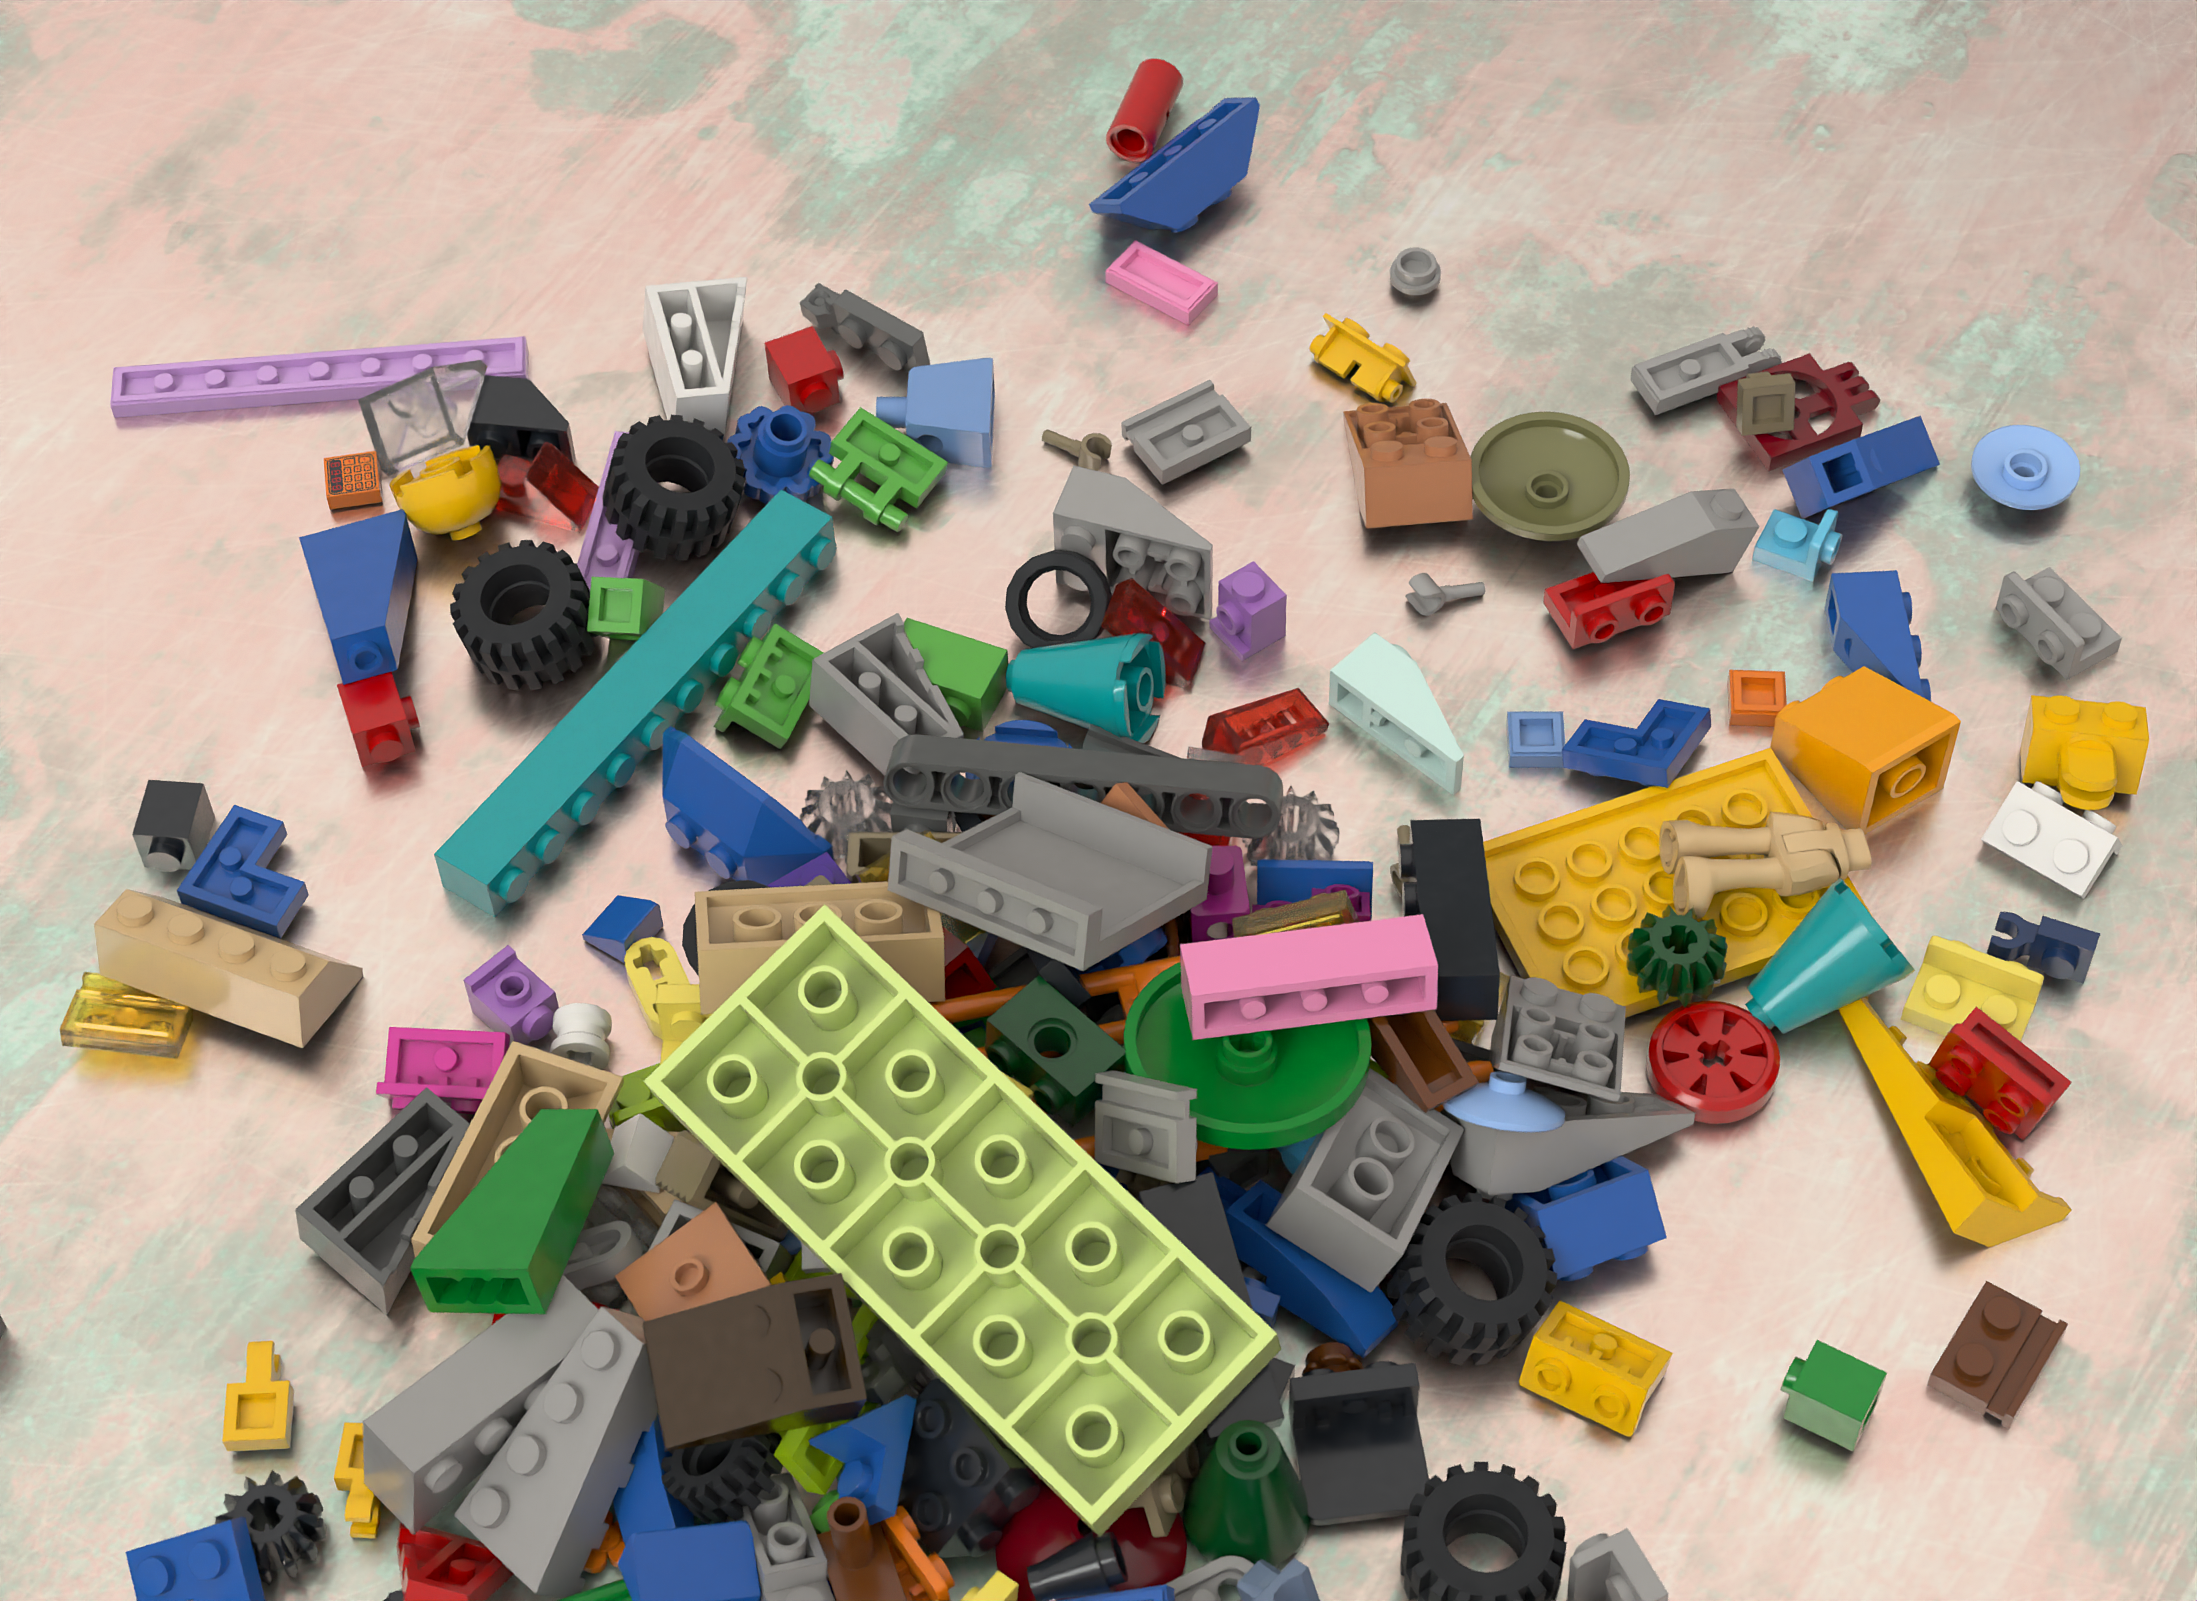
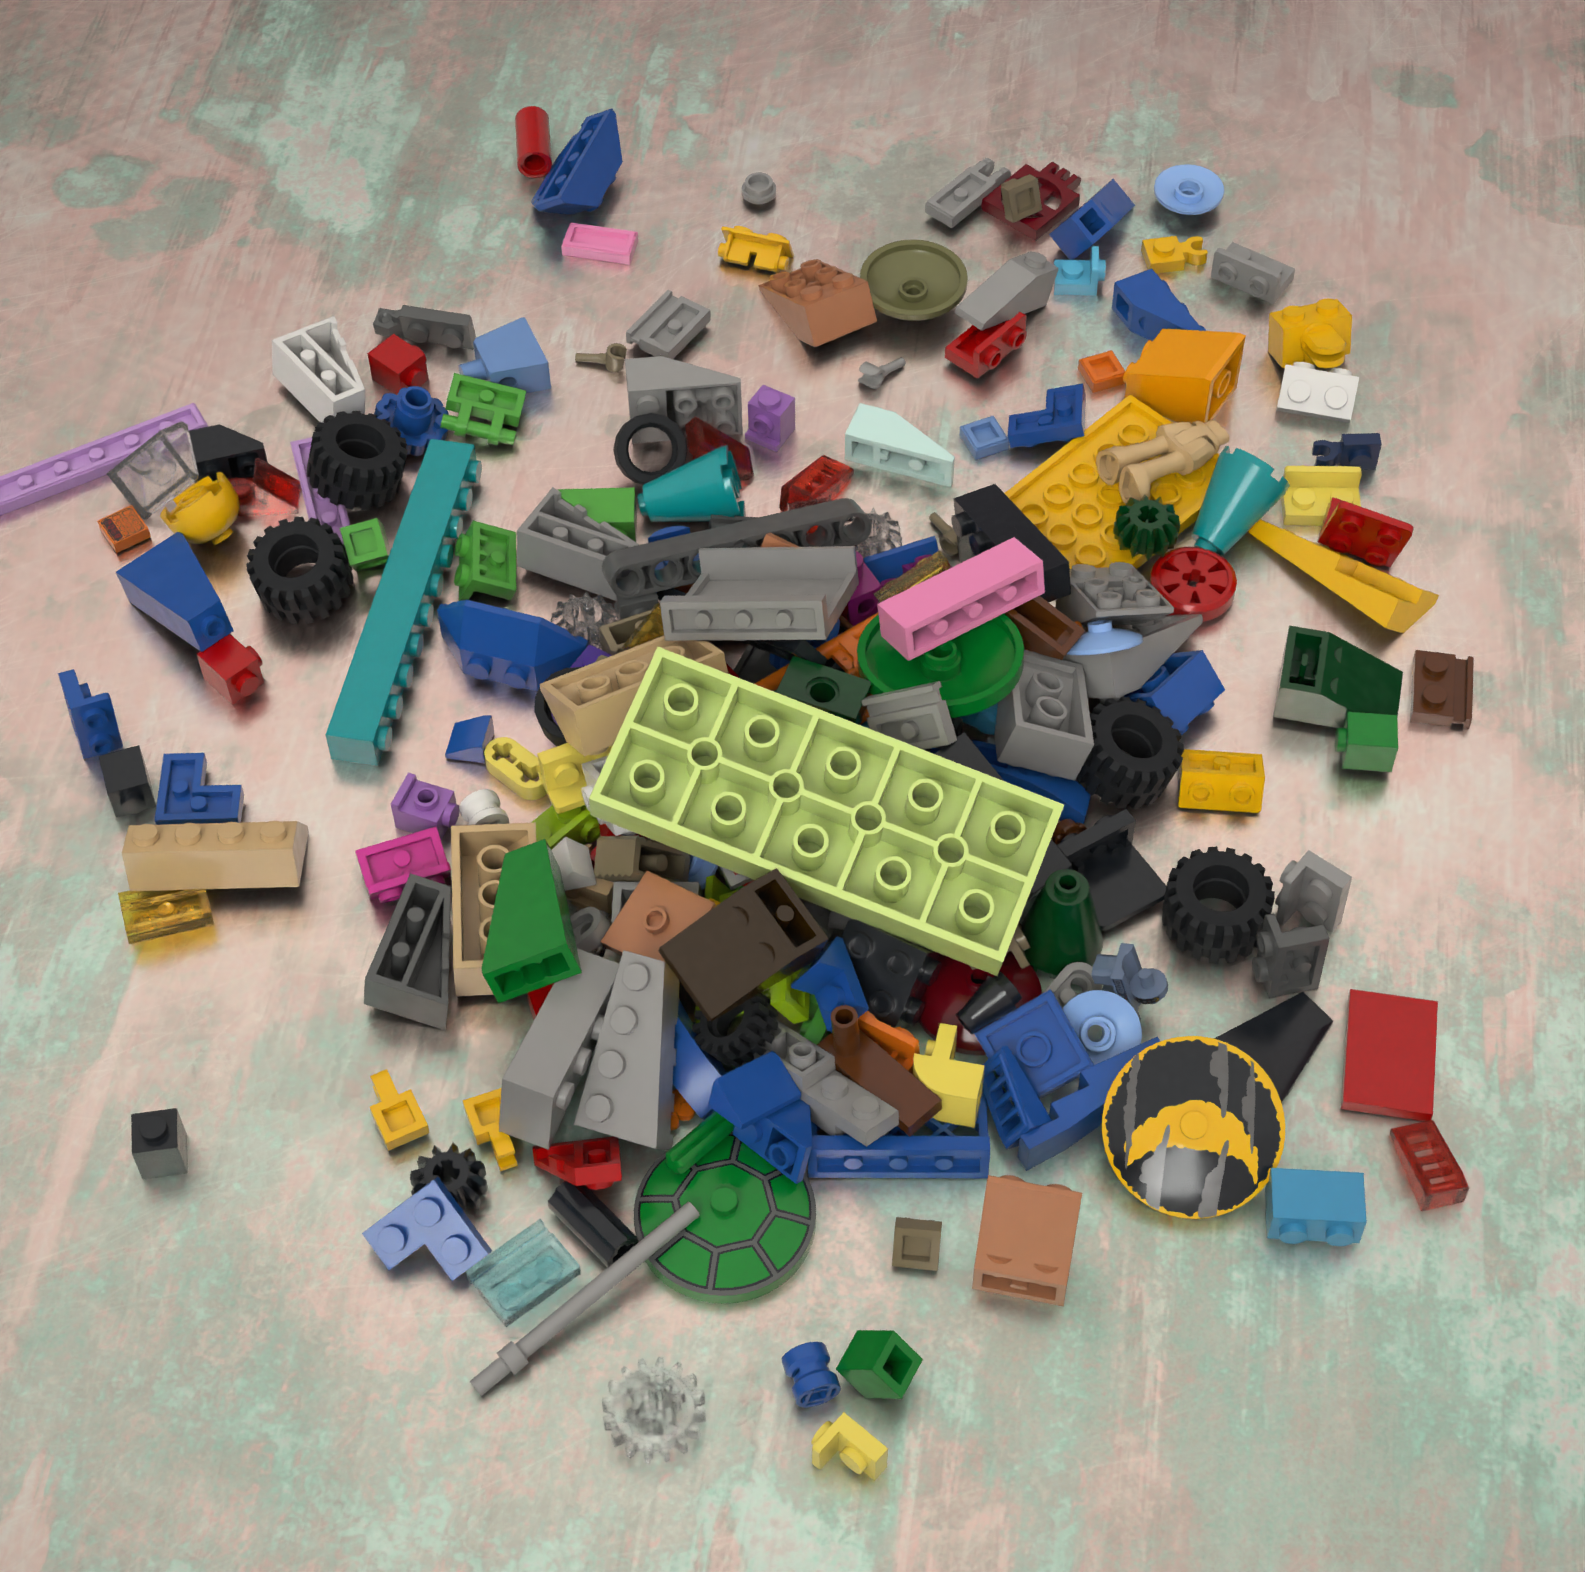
camera: 25 degrees left, 0 degrees up
none -> blue bracket [58,669,123,759]
none -> yellow plate [1141,236,1208,274]
none -> dark green slope [1273,625,1403,728]

